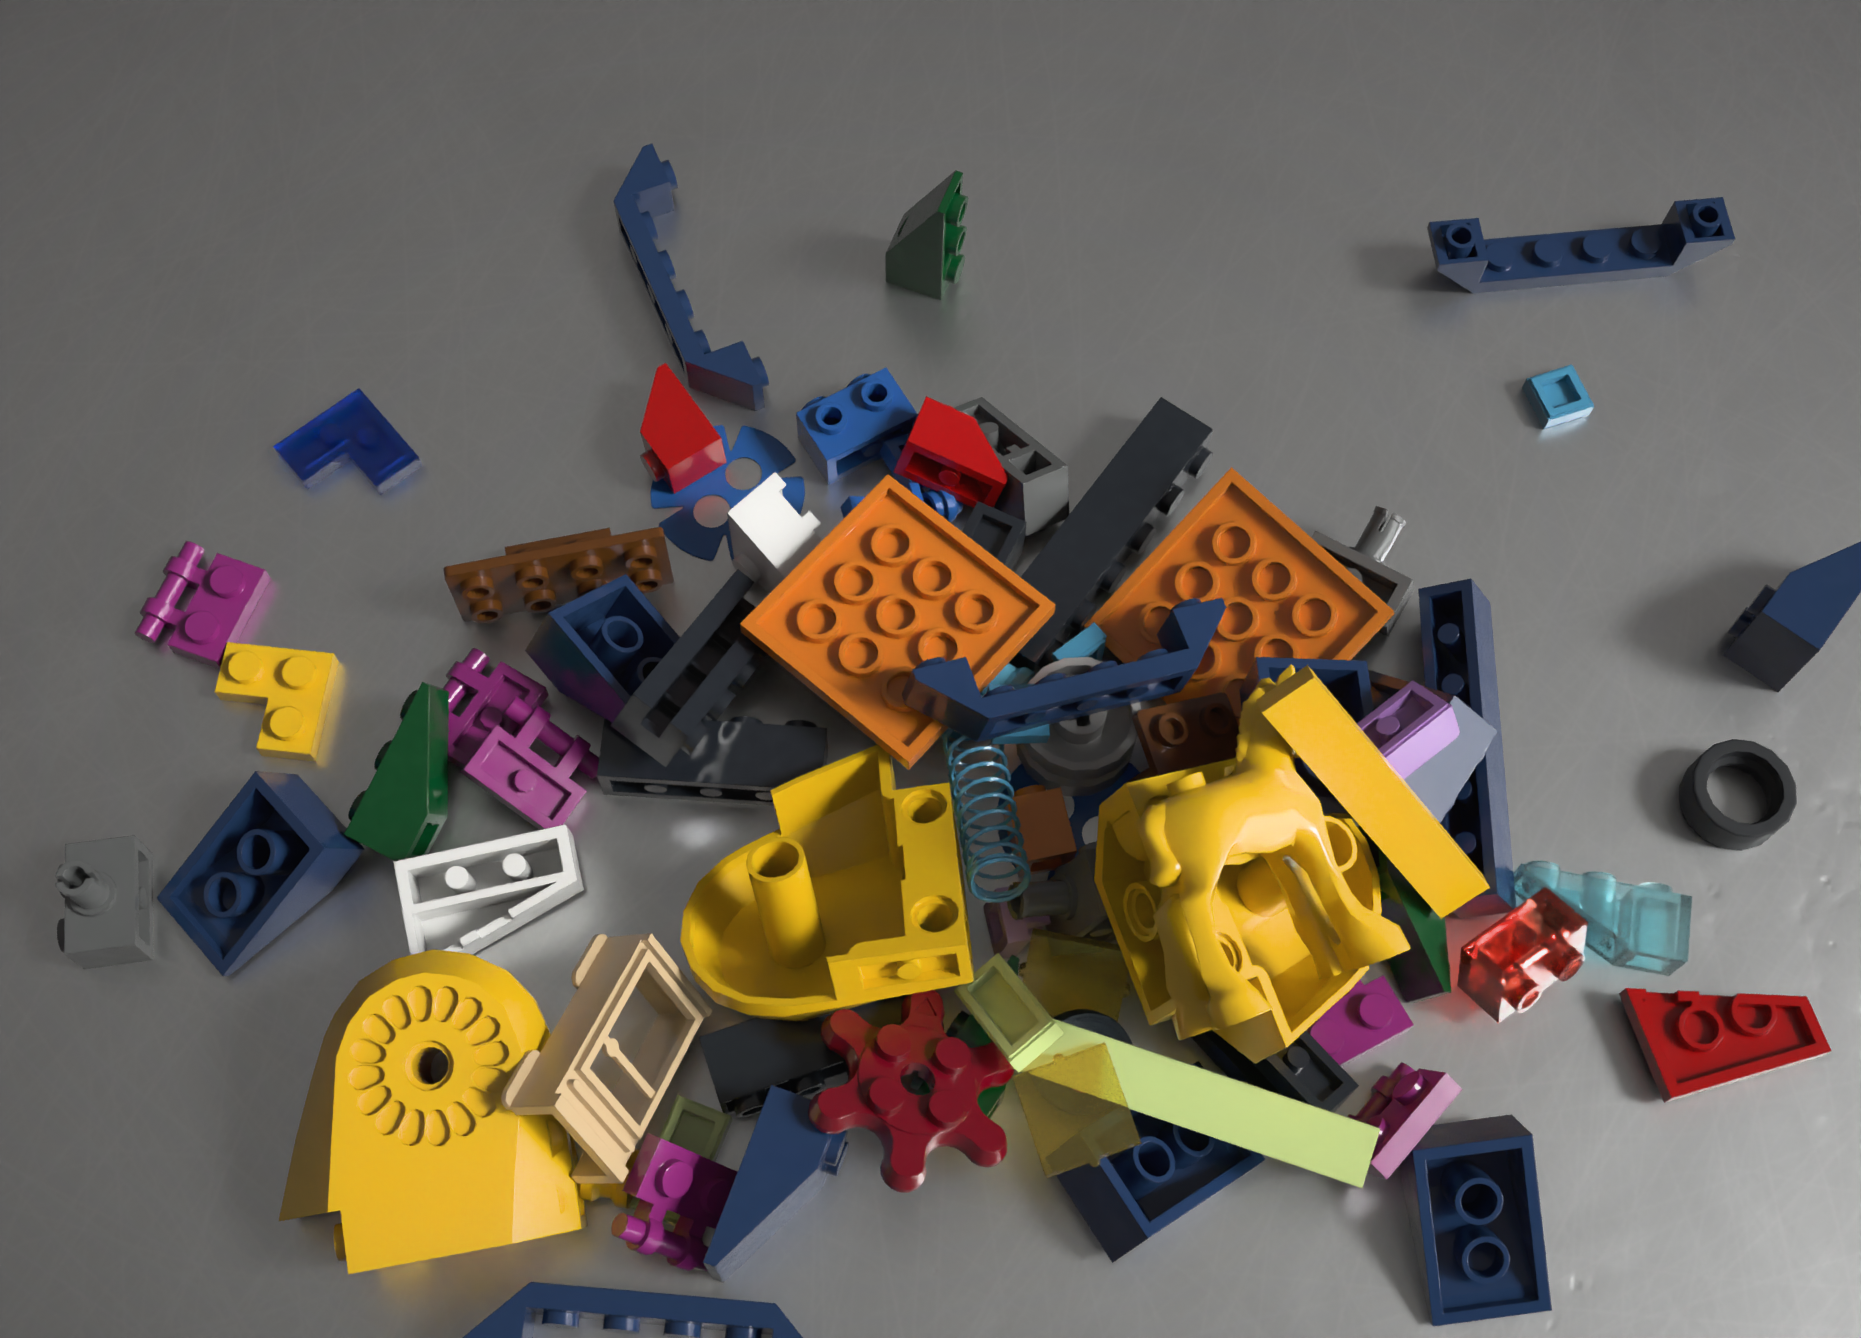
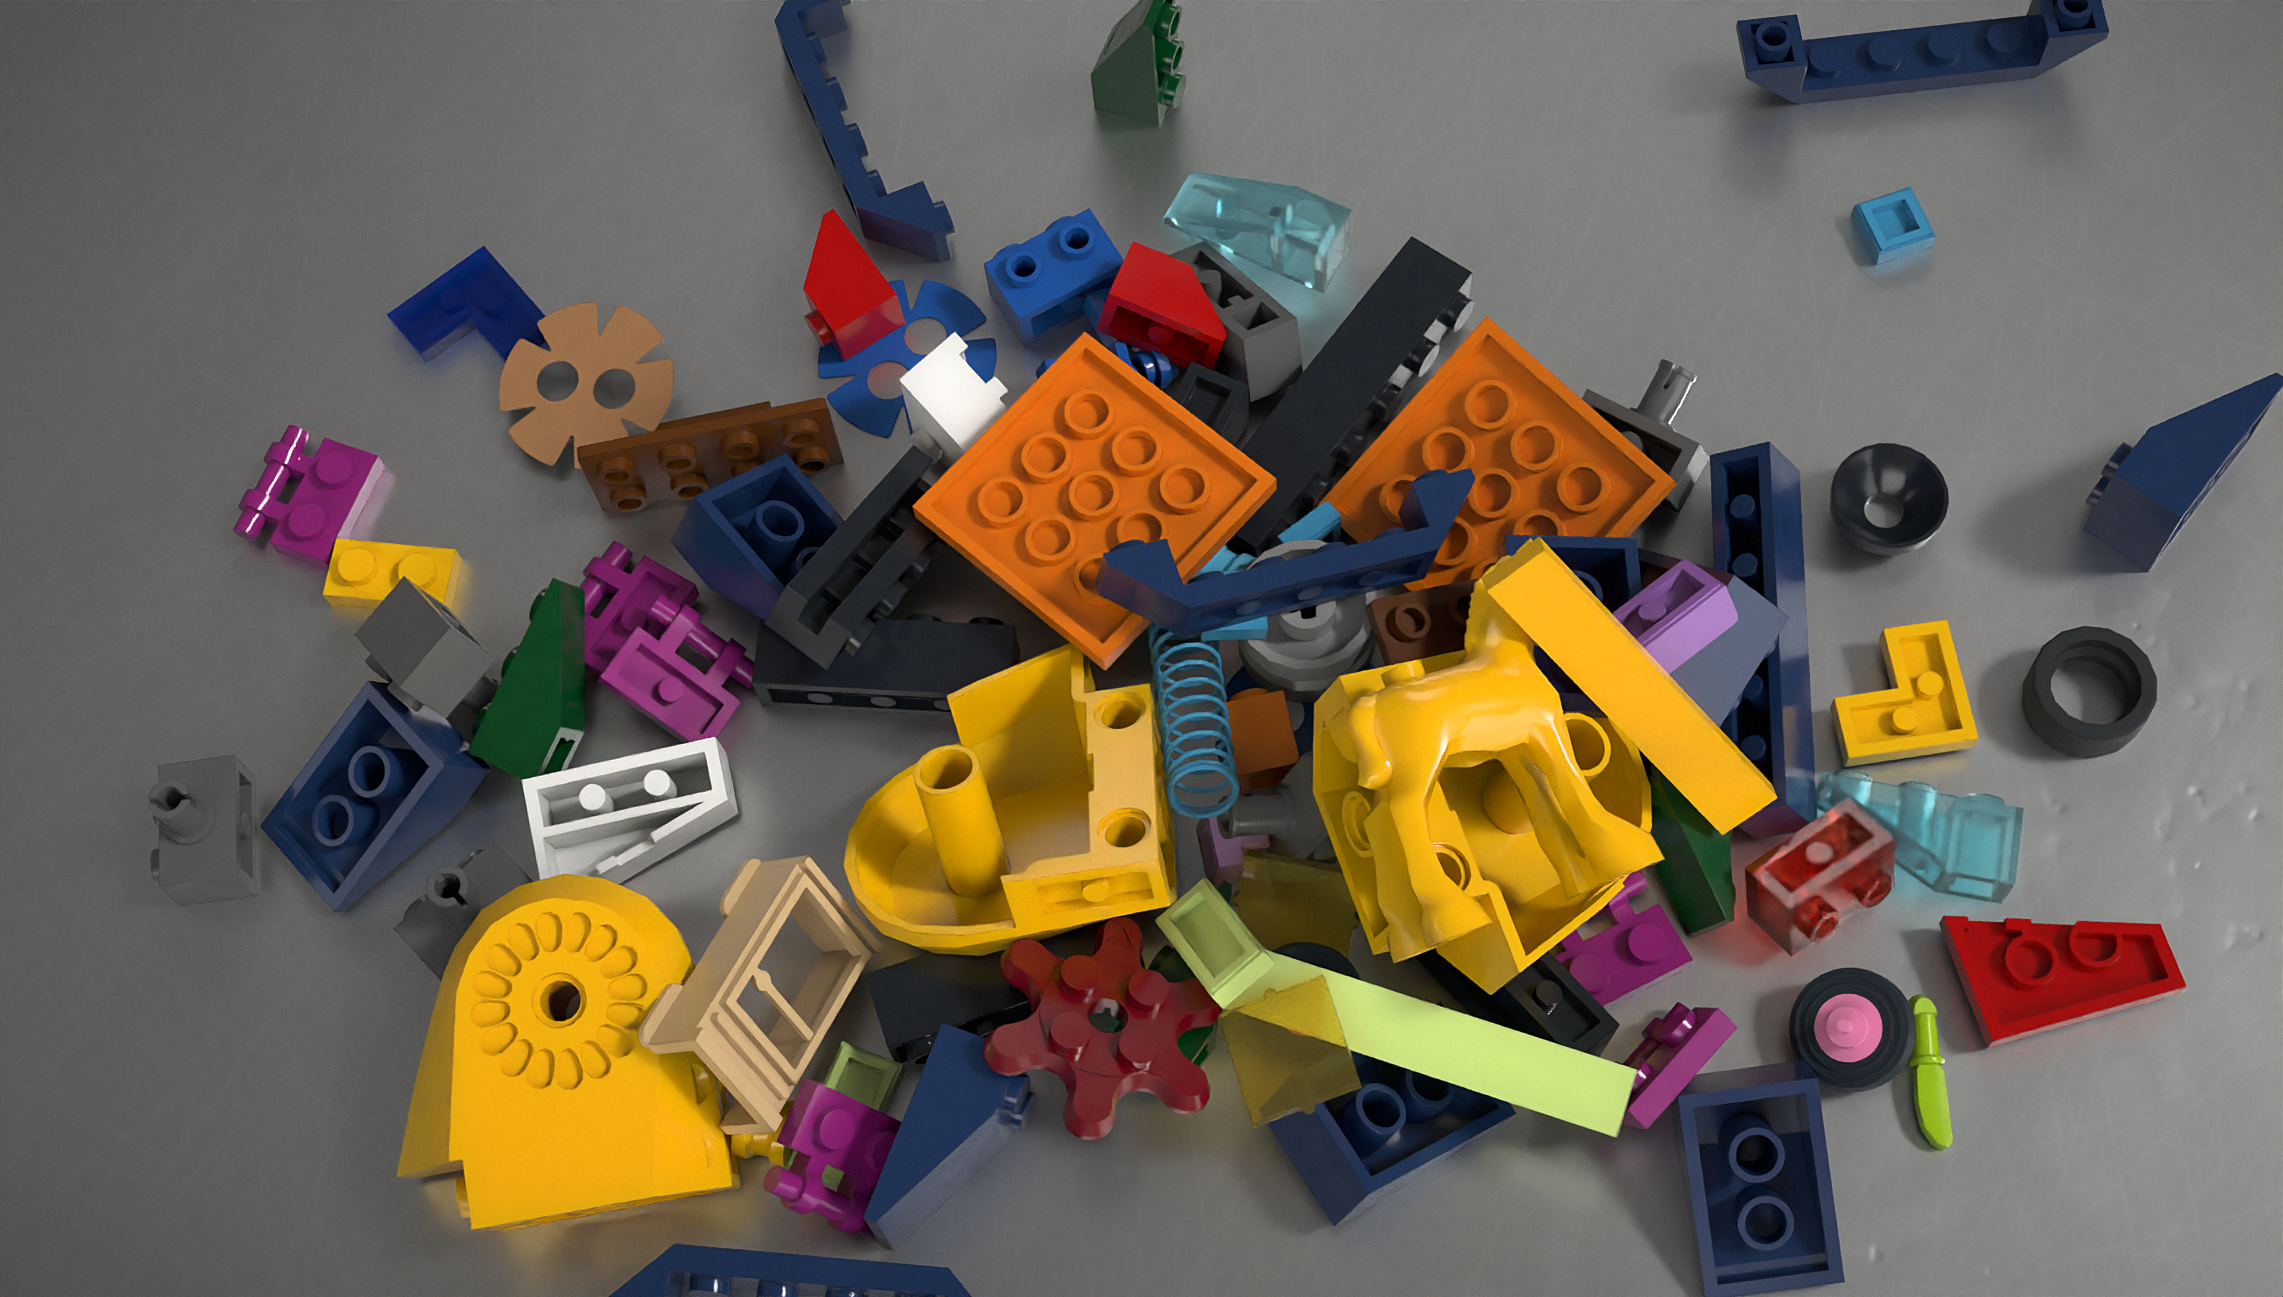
camera: 10 degrees right, 0 degrees up
none -> dark grey brick [354,576,500,719]
none -> dark grey brick [393,840,533,981]
none -> medium nougat piece [499,302,674,470]
none -> clear light blue slope [1164,172,1352,294]
none -> black wheel [1789,967,1916,1092]
none -> black piece [1830,443,1949,555]
none -> yellow plate [1830,619,1979,767]
none -> lime piece [1908,994,1953,1151]

